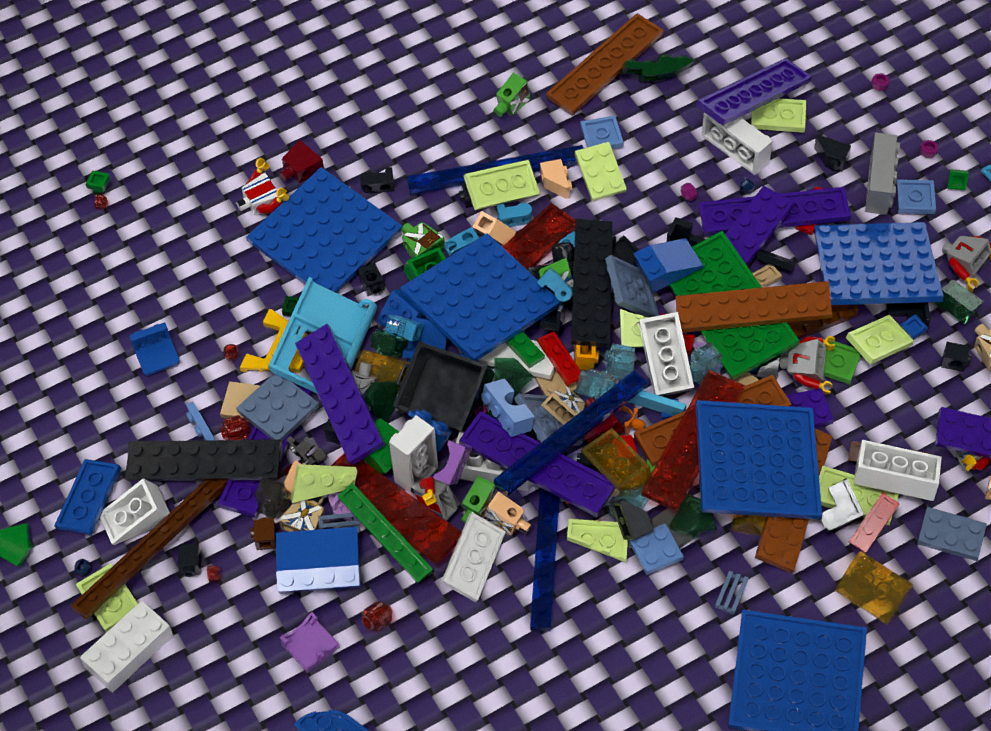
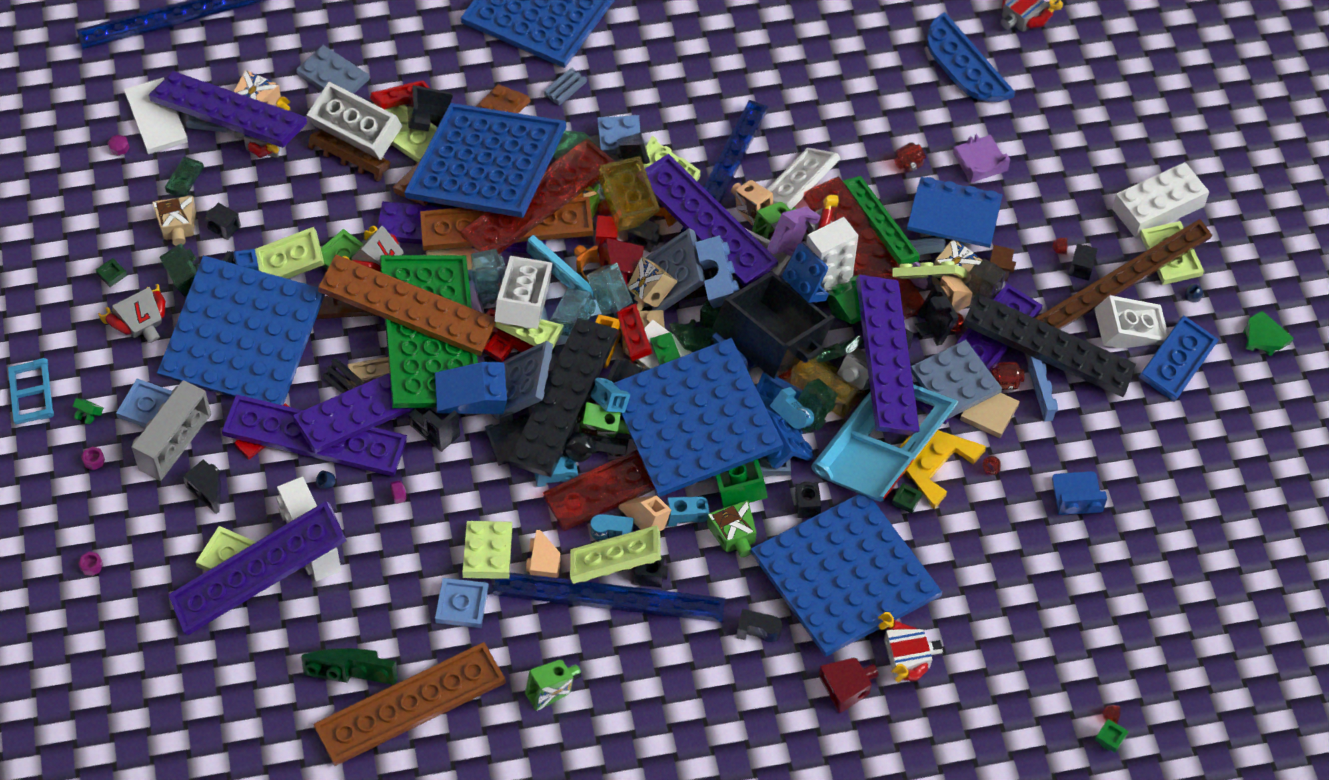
camera: 165 degrees left, 0 degrees up
clear blue plate [493,370,648,496] -> none
clear yellow slope [835,551,913,625] -> none

